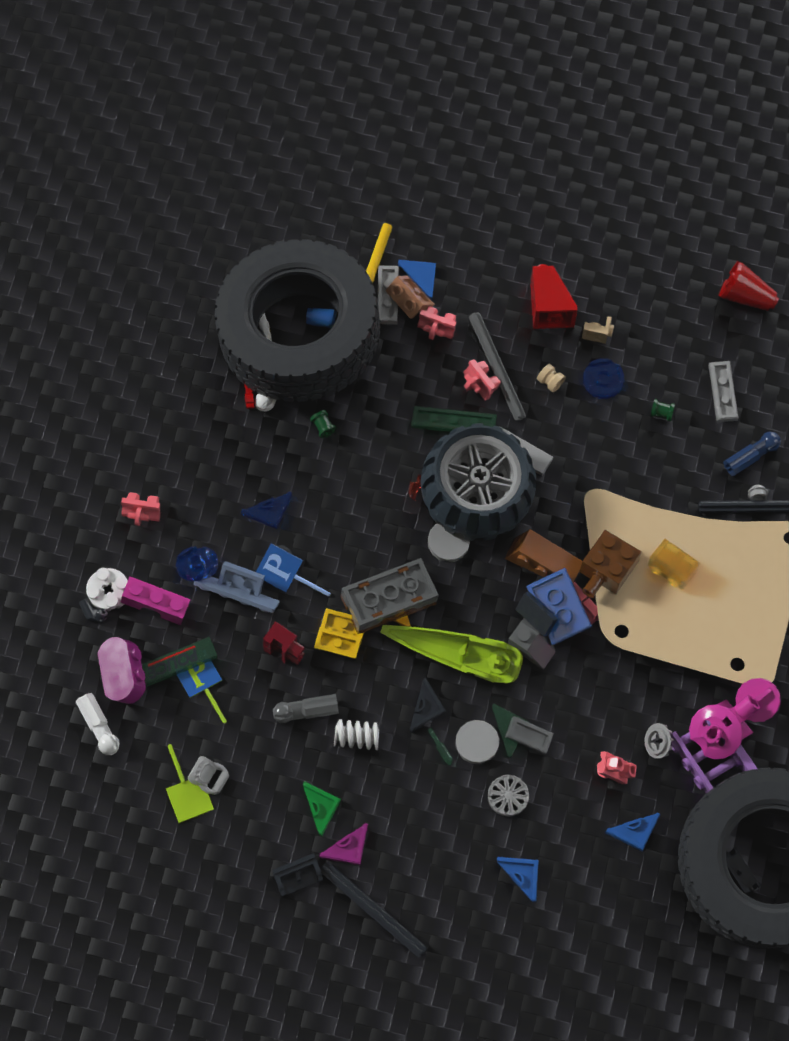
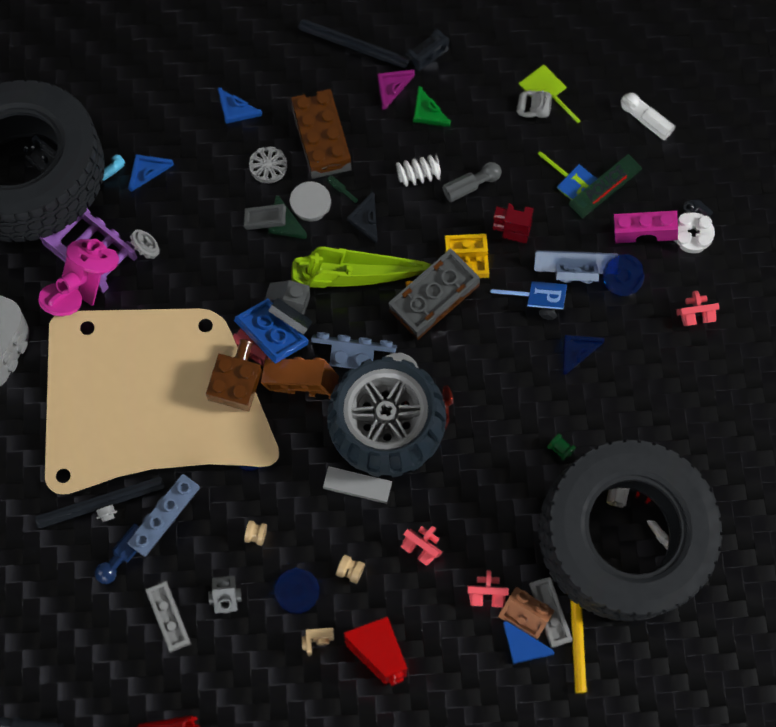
camera: 160 degrees right, 0 degrees up
brick [98,637,146,704] -> none
blue piece [306,308,337,329] -> none
clear green tile [411,406,497,432] -> none
dark grey axle [469,312,526,421] -> none
coral hips [597,752,636,784] -> none
clear yellow brick [647,539,700,590] -> none
dark green bush [650,399,675,422] -> none
none -> medium azure arm [103,155,125,181]
none -> sand blue bracket [128,474,200,556]
none -> dark grey brick [209,576,242,613]
none -> tan wheel [244,520,267,546]
none -> reddish brown piece [291,89,351,179]
none -> sand blue bracket [311,332,397,369]

